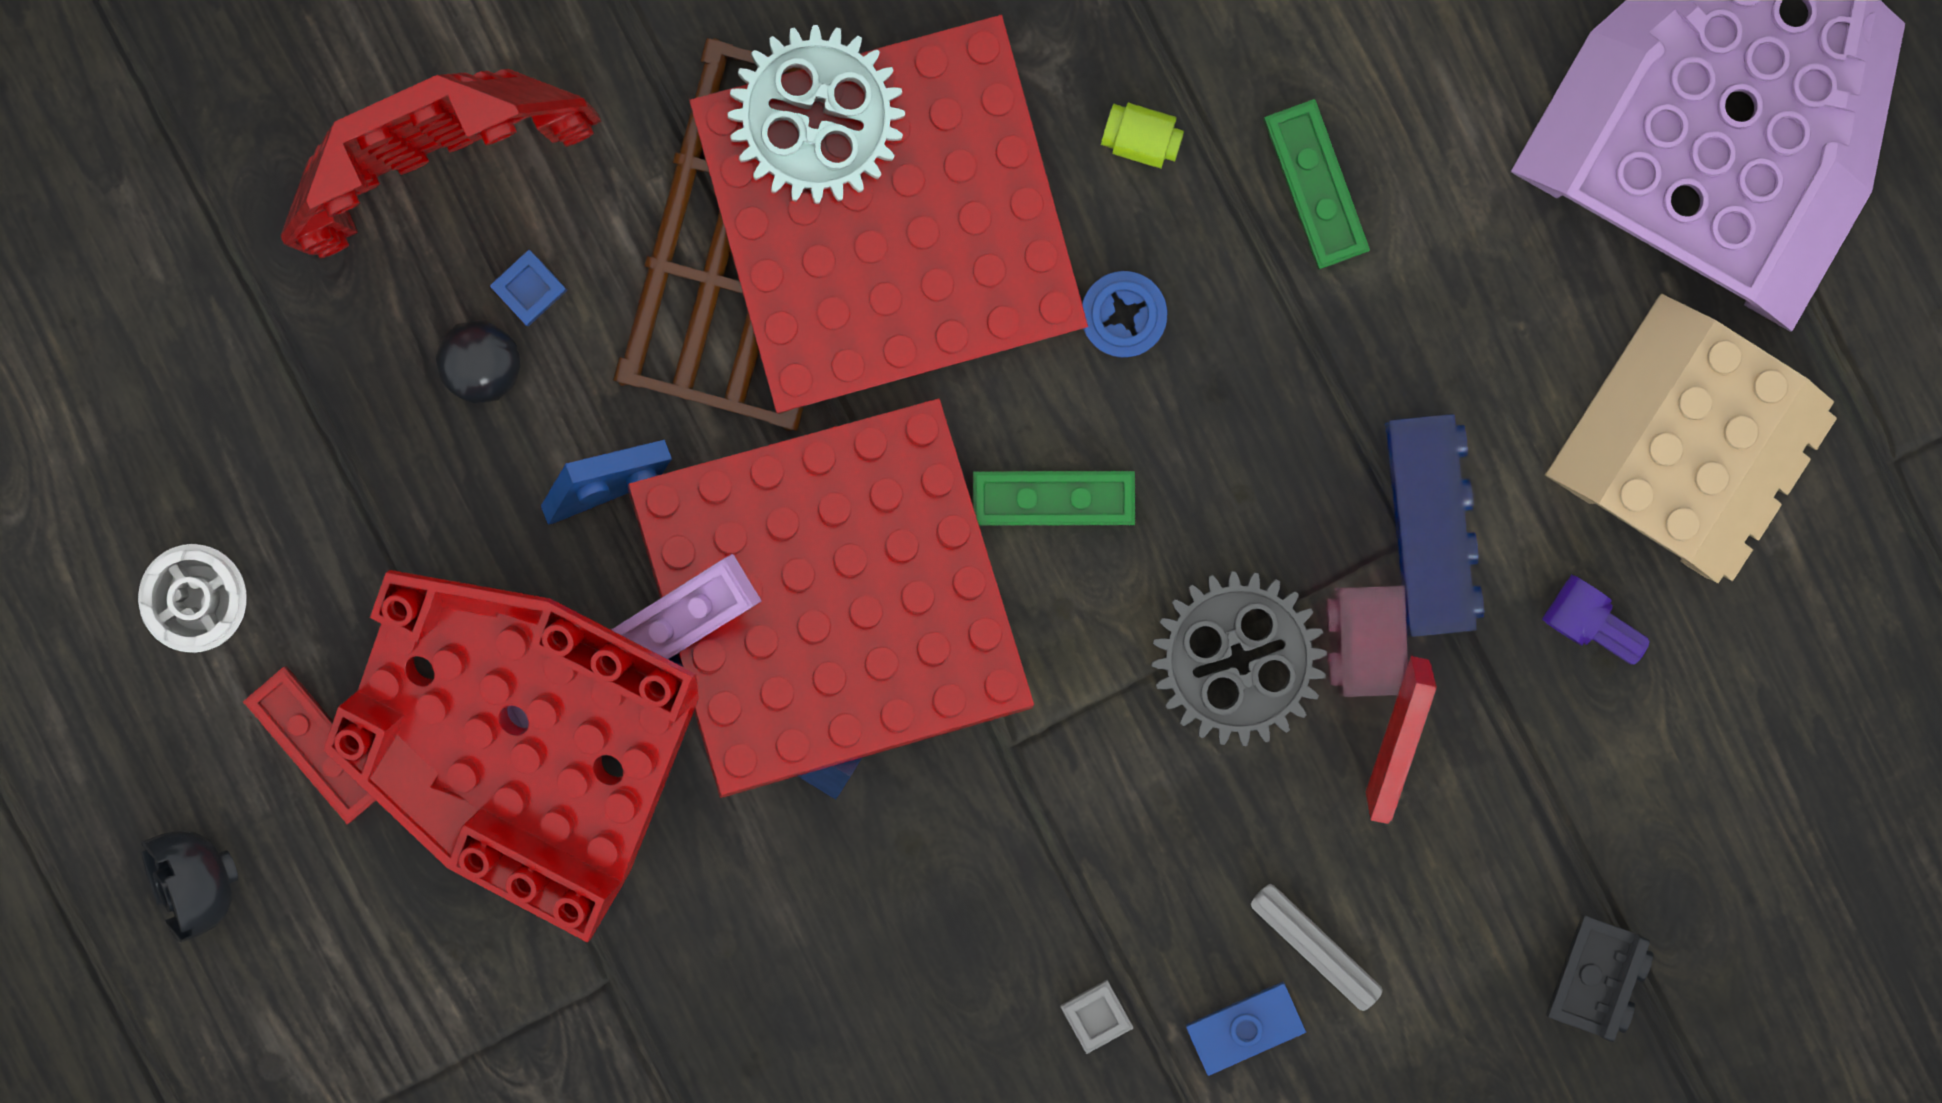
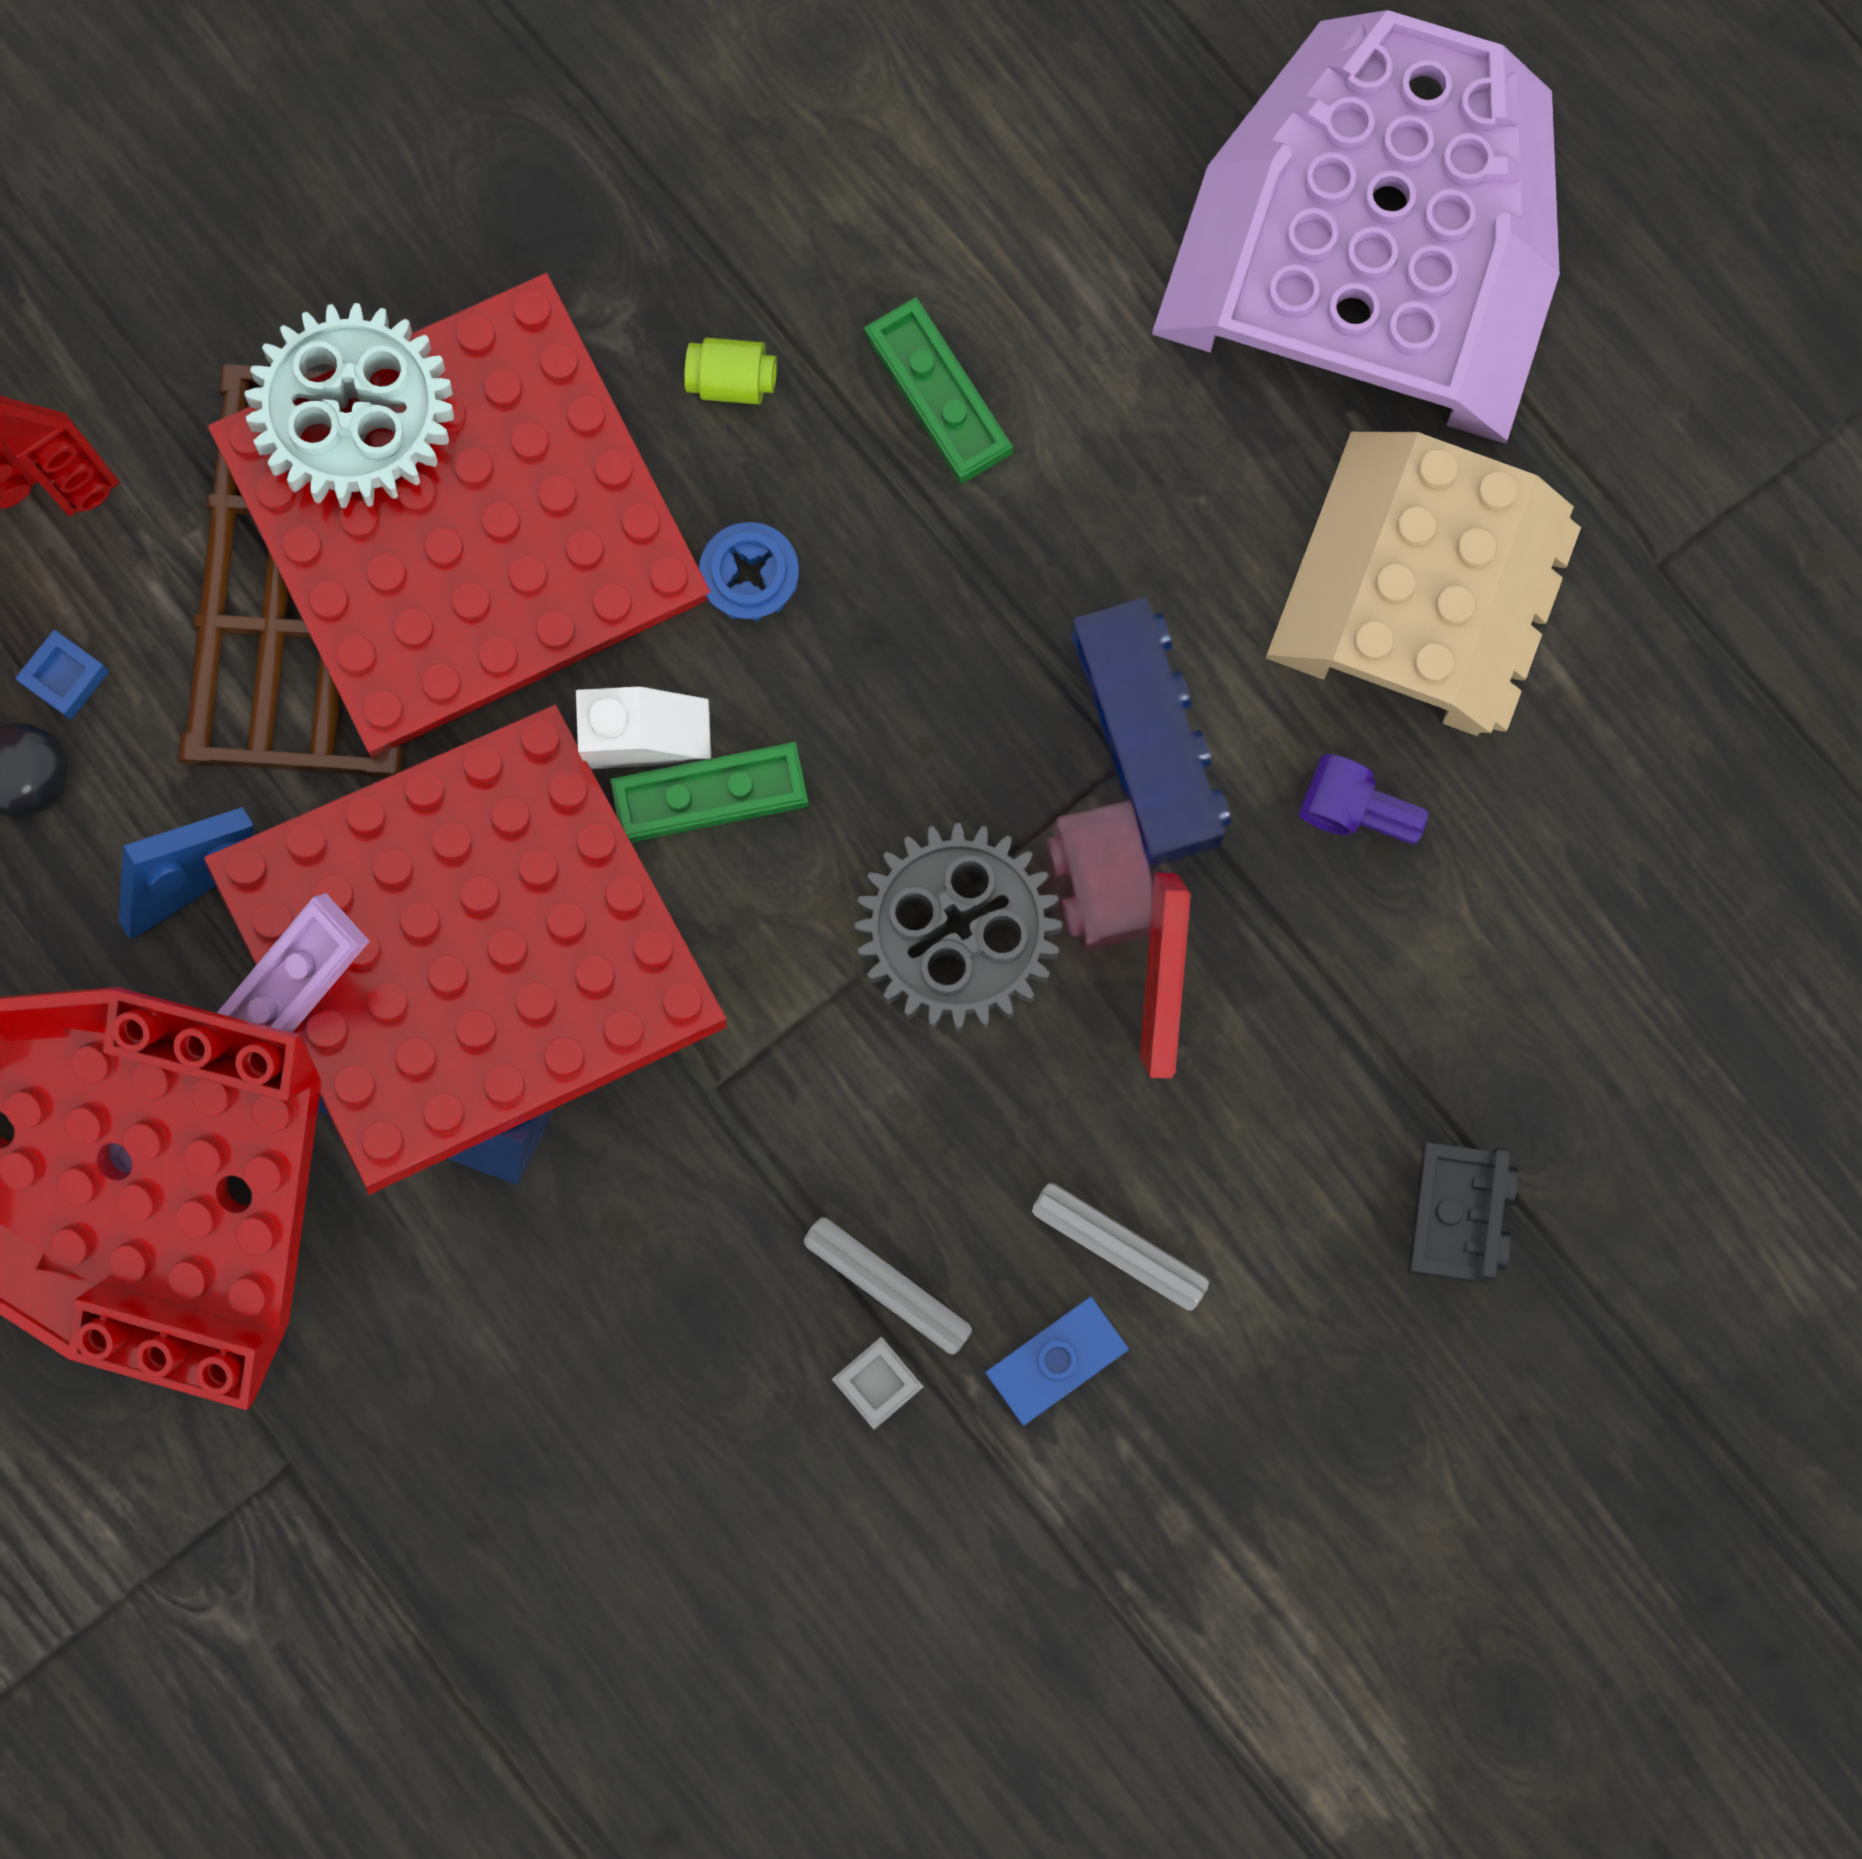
camera: 15 degrees left, 10 degrees down
none -> white slope [576,687,712,769]
none -> light grey axle [803,1217,972,1354]

